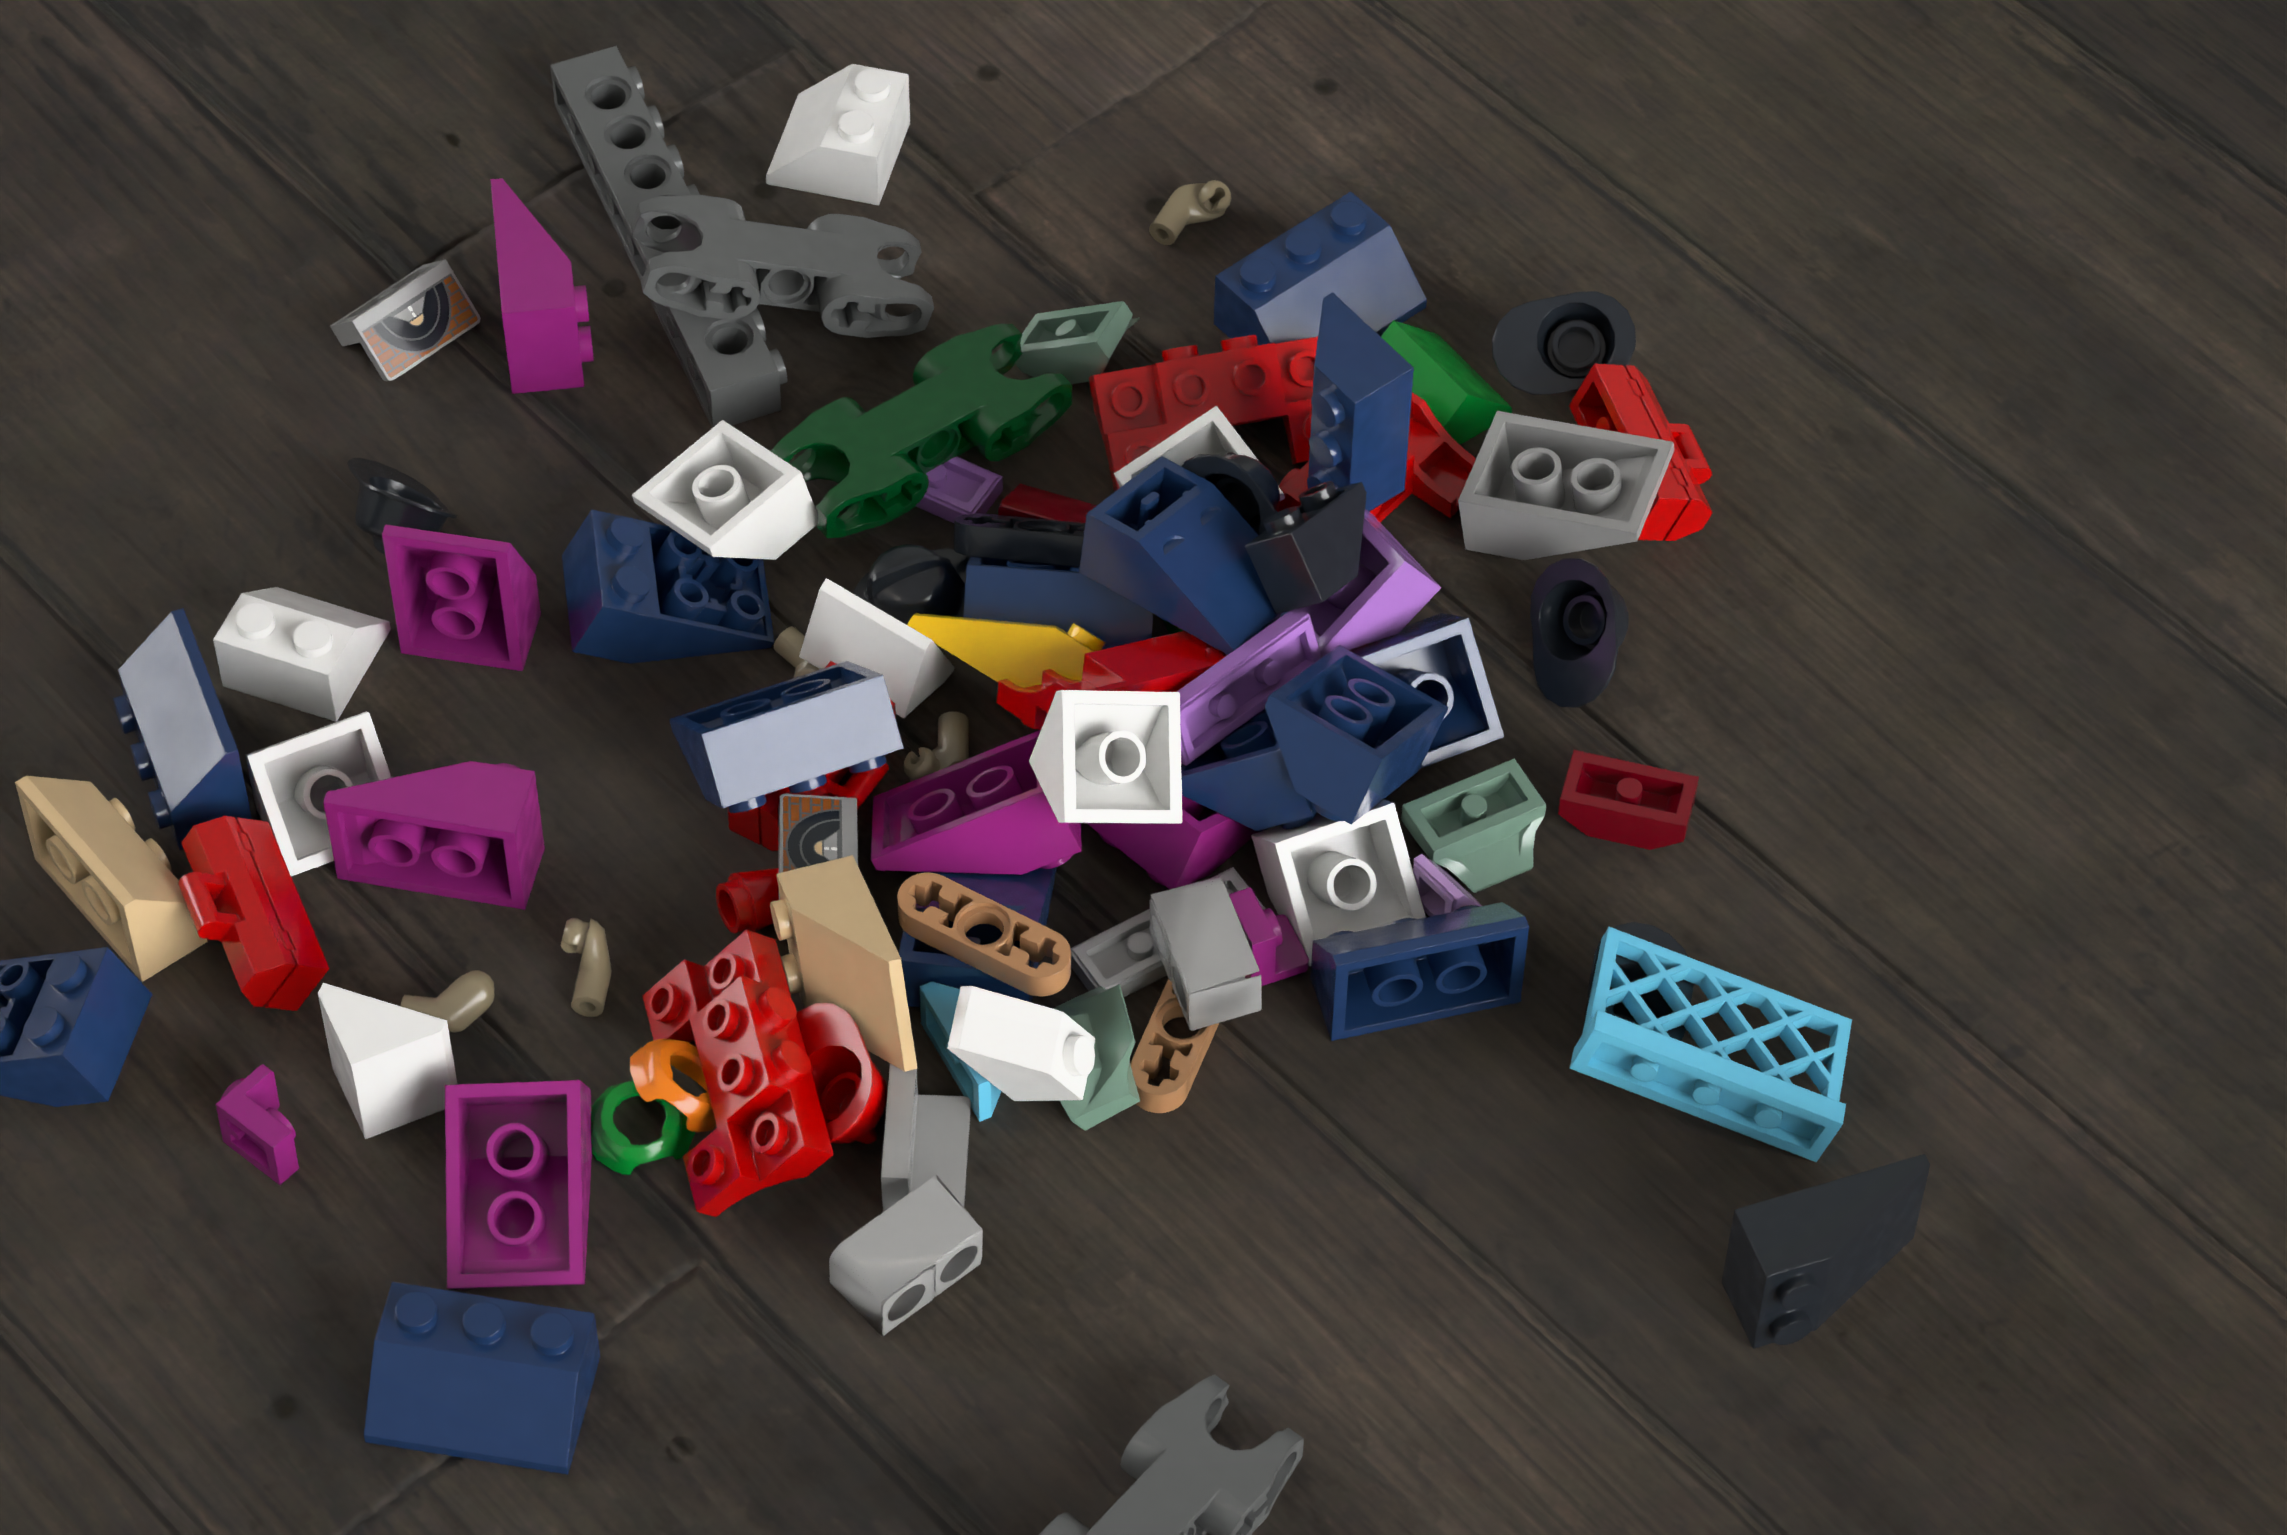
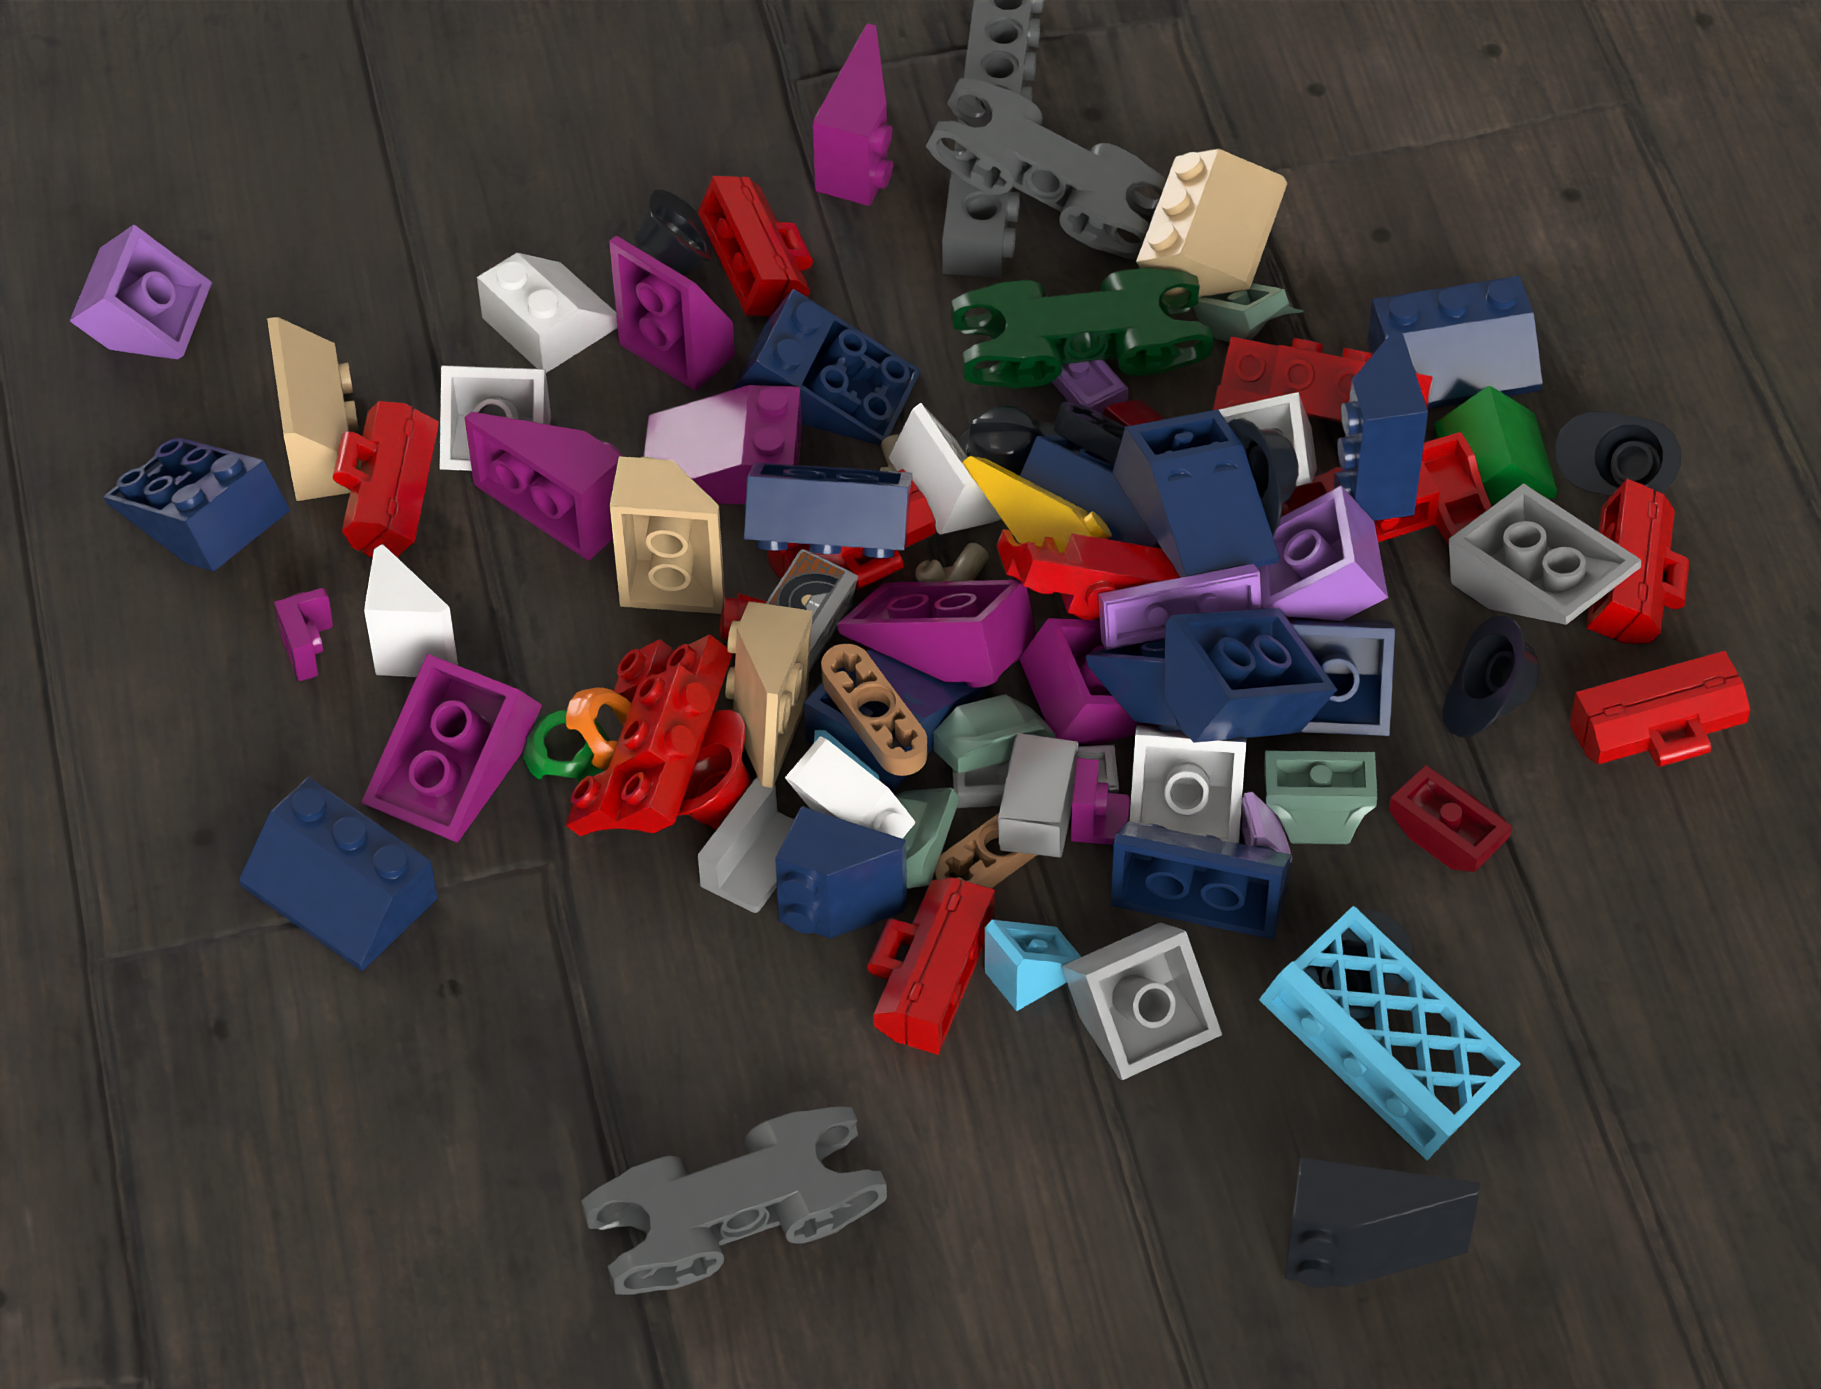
camera: 30 degrees right, 0 degrees up
slope [113,608,252,851] -> none
panel [330,259,481,382] -> none
dark tan arm [401,970,495,1033] -> none
dark tan arm [560,918,612,1017] -> none
white slope [632,420,818,560] -> none
white slope [766,64,910,206] -> none
light grey piece [829,1174,983,1336] -> none
white slope [1029,690,1182,824] -> none
dark tan arm [1149,180,1232,245] -> none
black slope [1245,481,1367,614] -> none
none -> tan slope [610,456,725,614]
none -> magenta slope [644,385,802,504]
none -> red piece [698,176,813,316]
none -> dark blue slope [775,806,907,938]
none -> red piece [867,877,995,1055]
none -> sand green slope [933,694,1056,774]
none -> medium azure slope [985,920,1081,1011]
none -> light grey slope [1061,922,1222,1080]
none -> tan slope [1136,149,1287,297]
none -> red piece [1570,651,1751,767]

